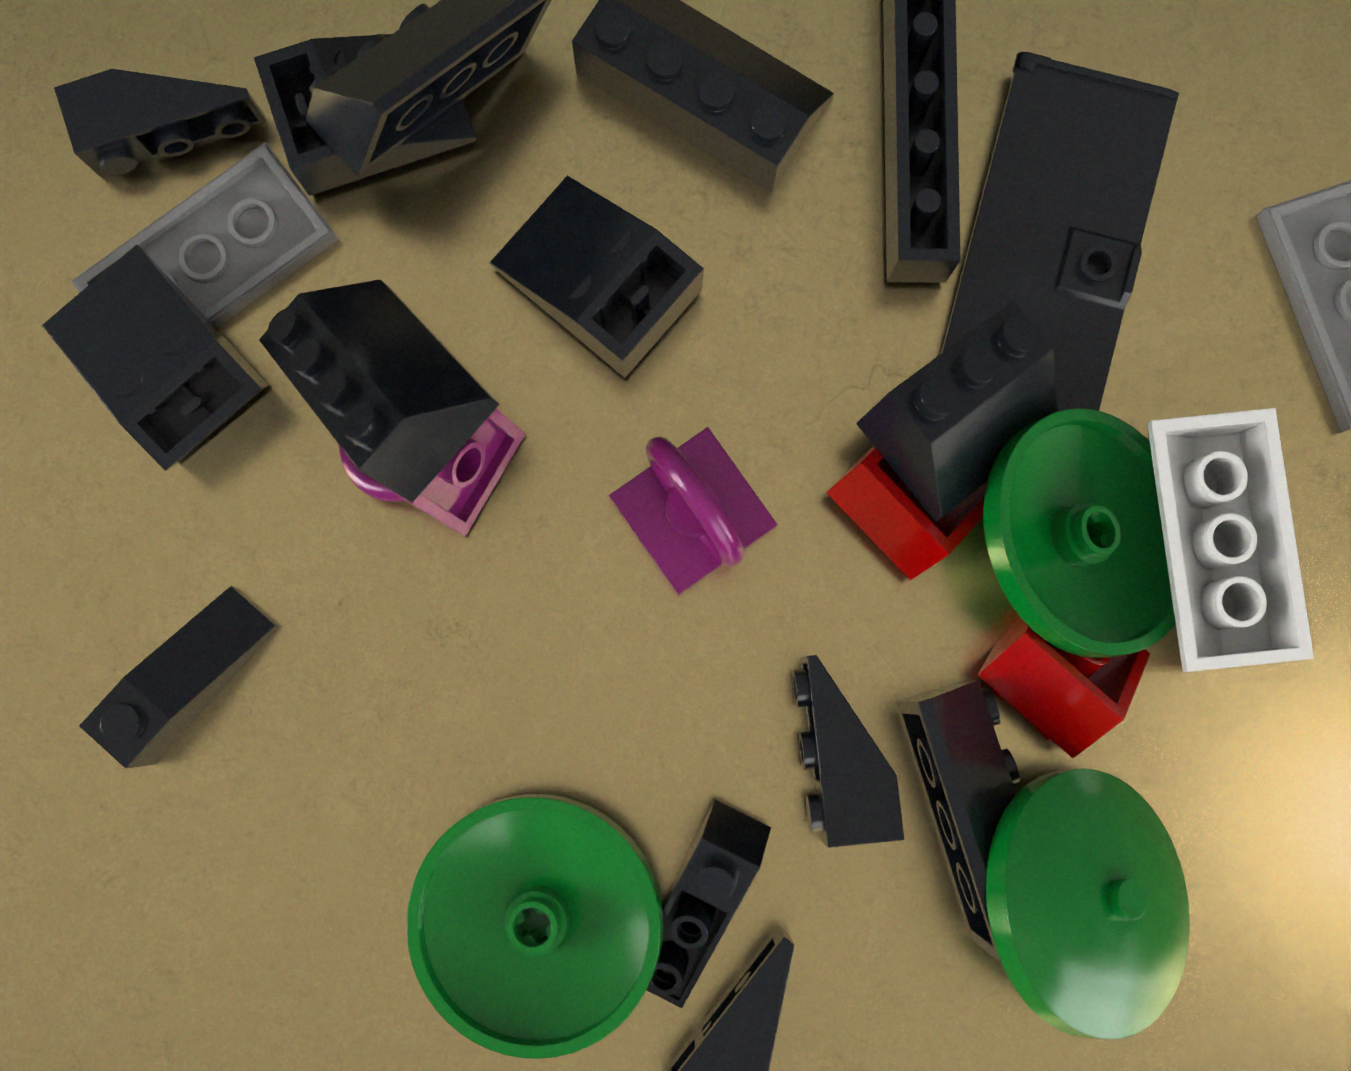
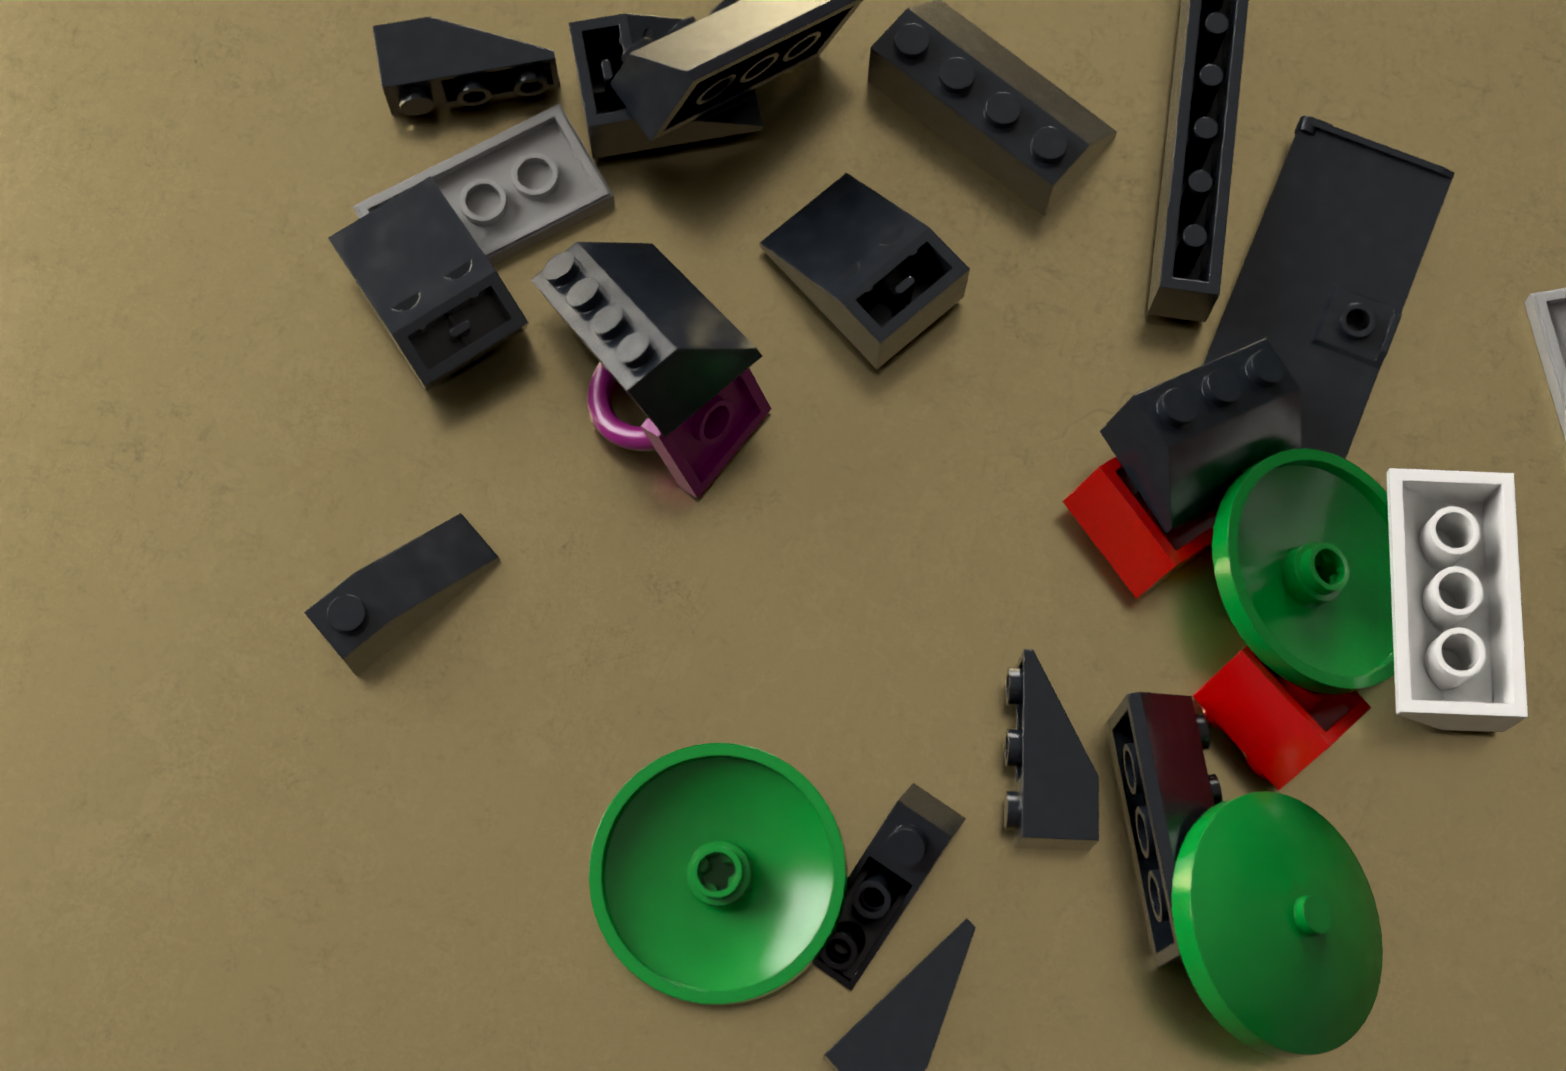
camera: 10 degrees right, 10 degrees down
magenta tile [609,427,778,596] -> none

